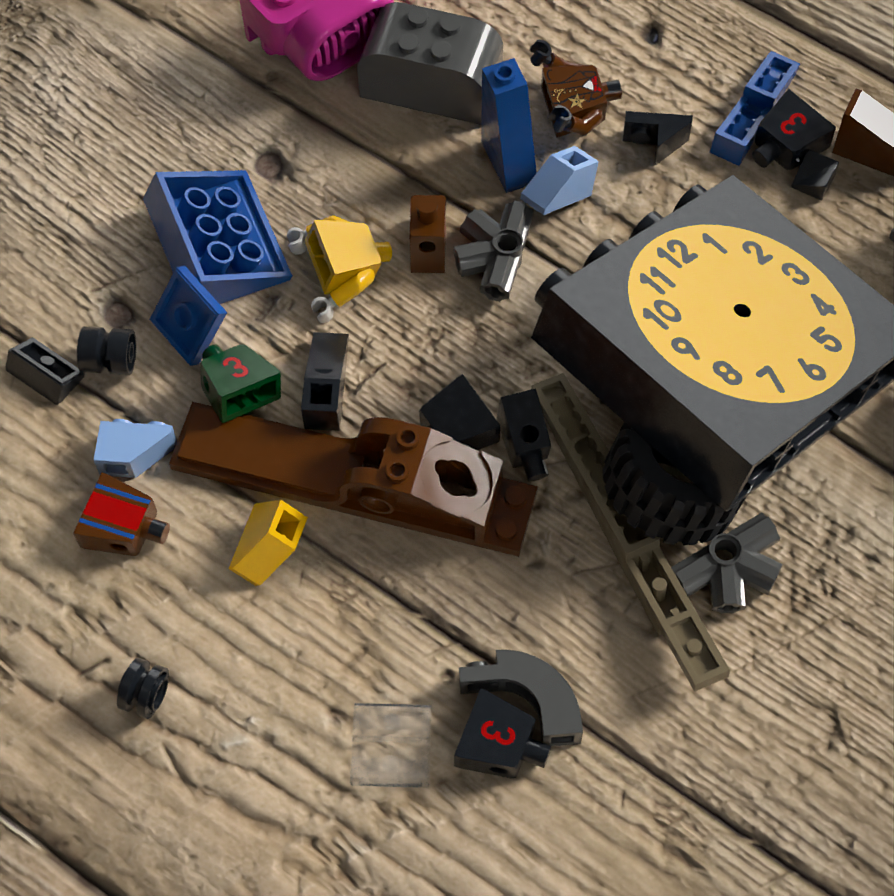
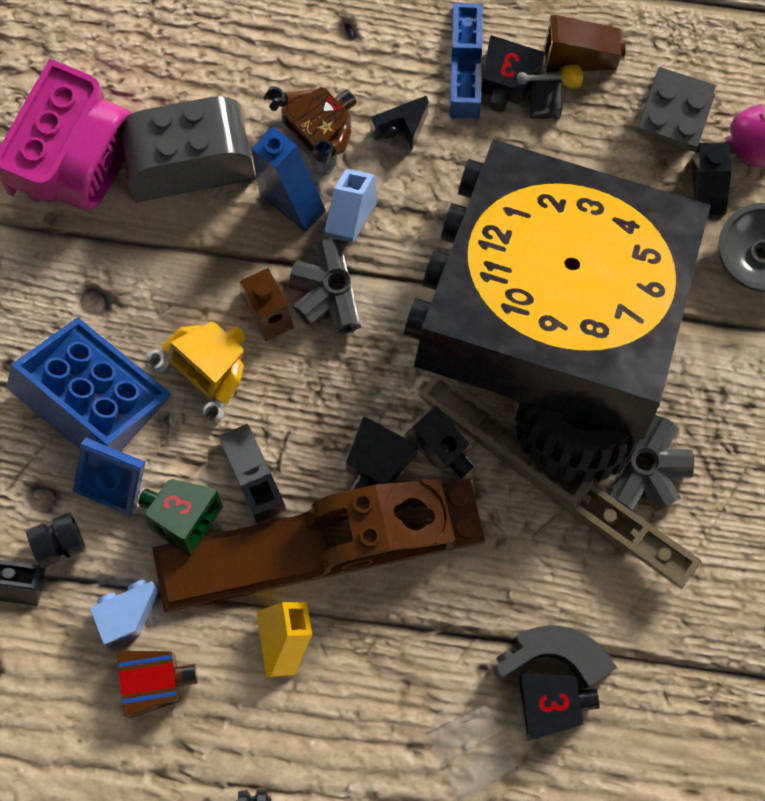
camera: 30 degrees left, 10 degrees up
none -> hinge [516,64,583,89]

